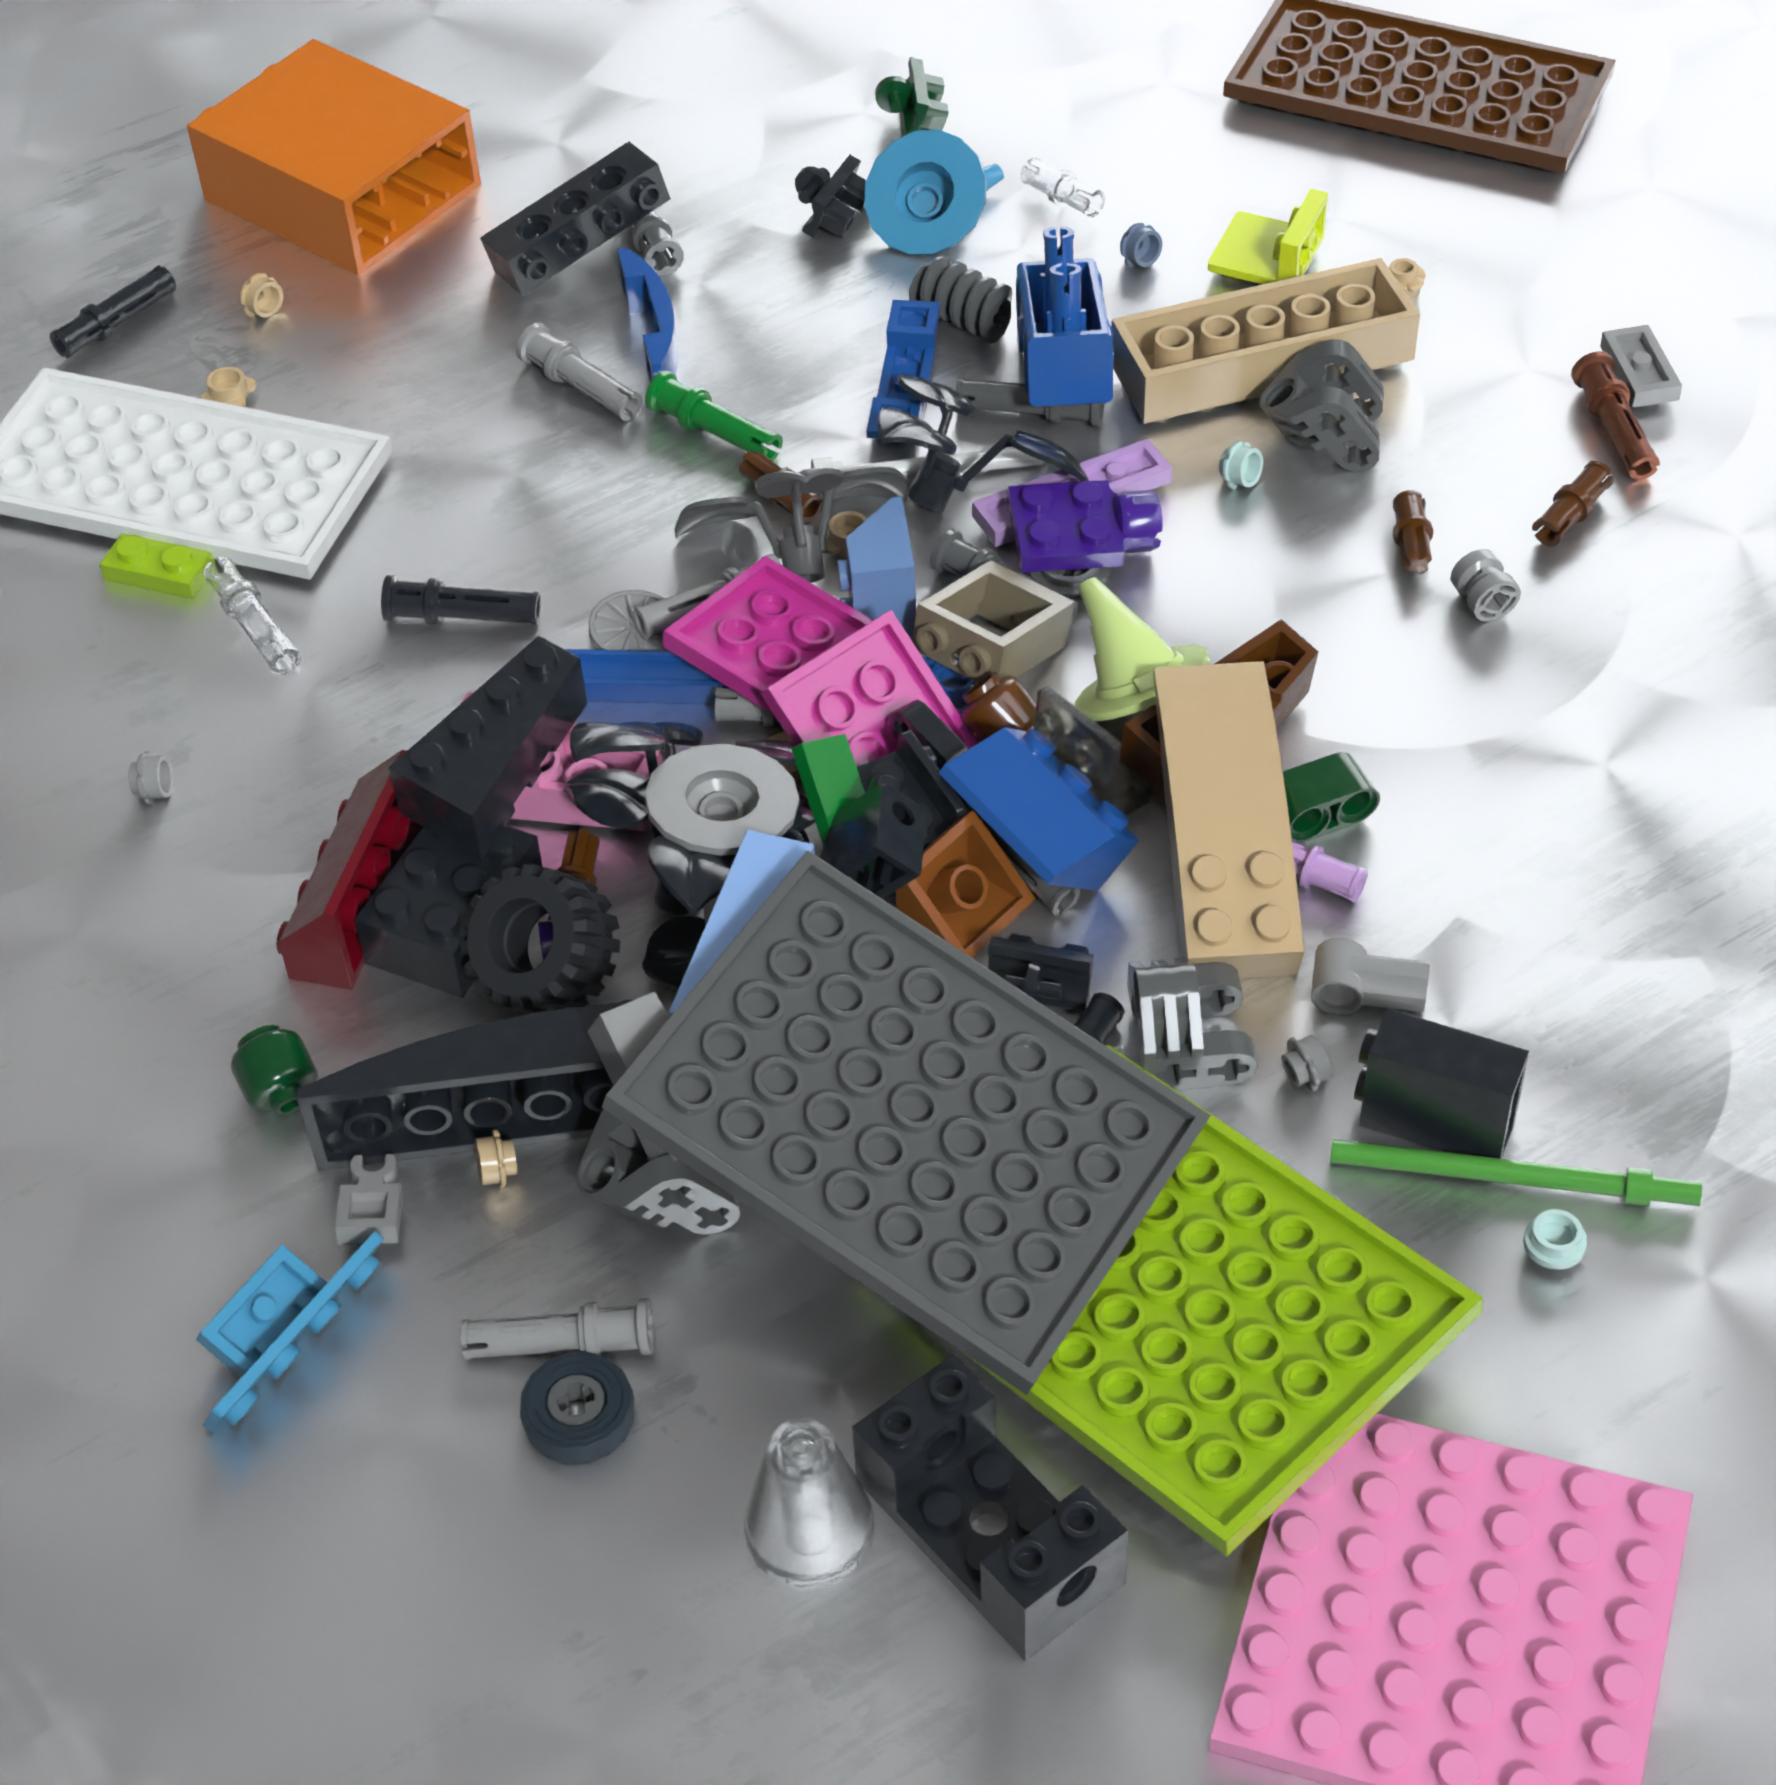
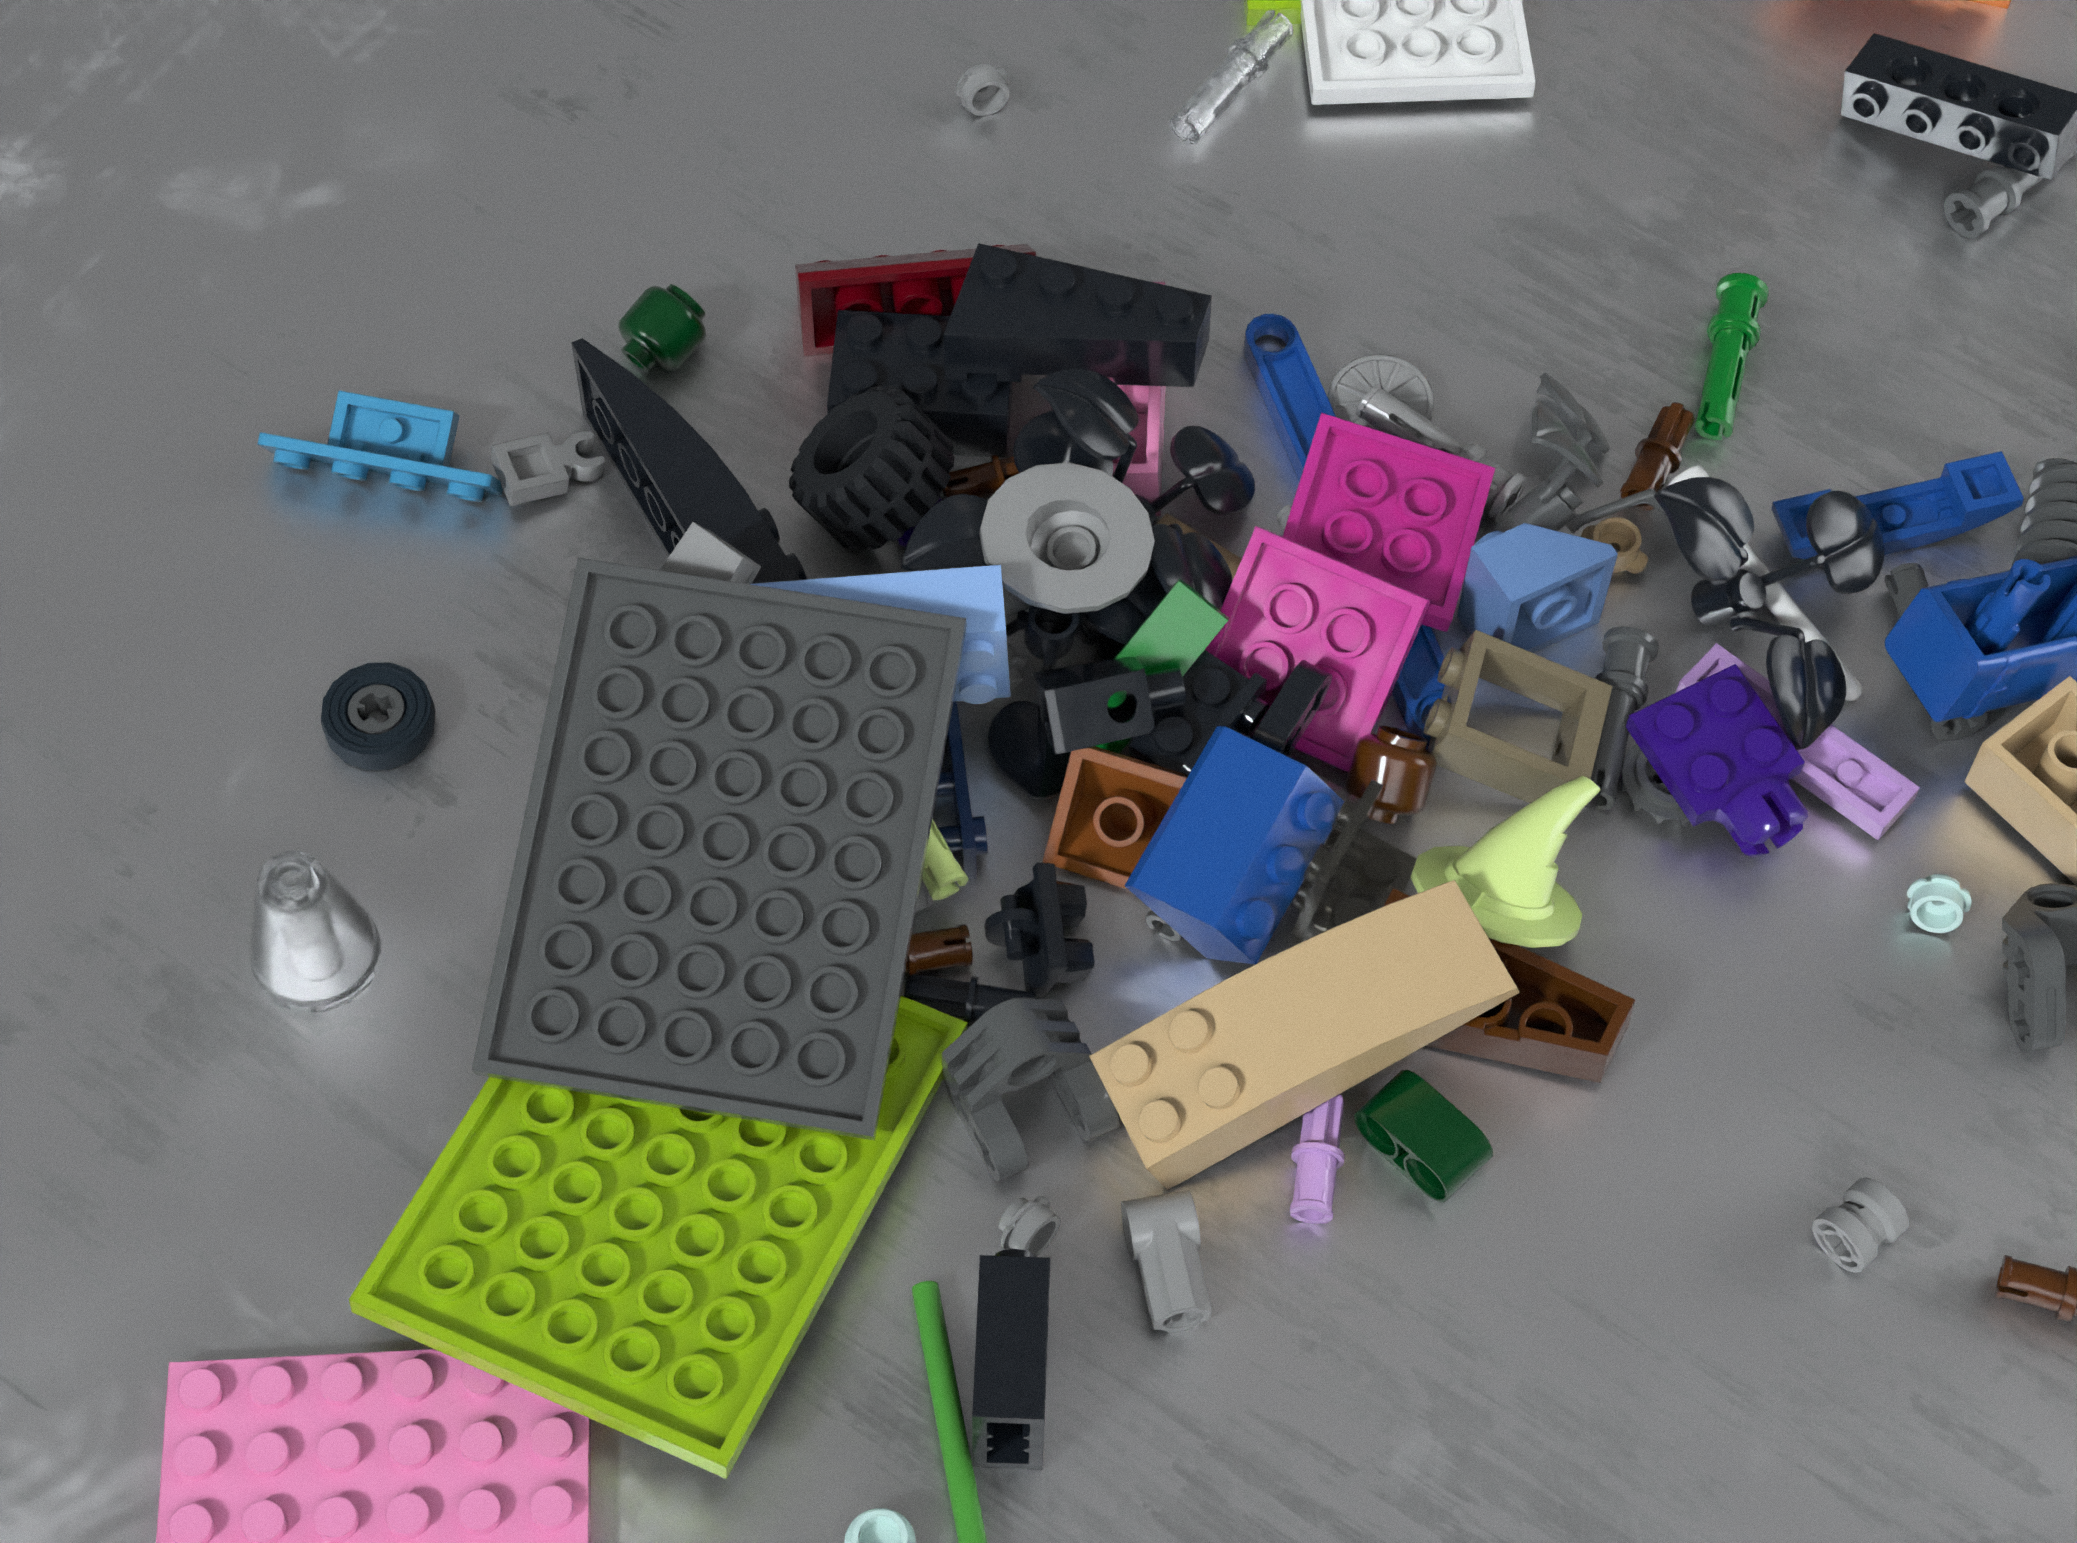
camera: 65 degrees right, 10 degrees up
black pin [381,575,541,625] -> none
light grey pin [460,1298,655,1361] -> none
tan plate [475,1129,517,1188] -> none
light grey pin [516,323,642,421] -> none
blue slope [617,248,678,383] -> none
black plate [852,1353,1128,1661] -> none
reddish brown axle [1392,490,1434,574] -> none

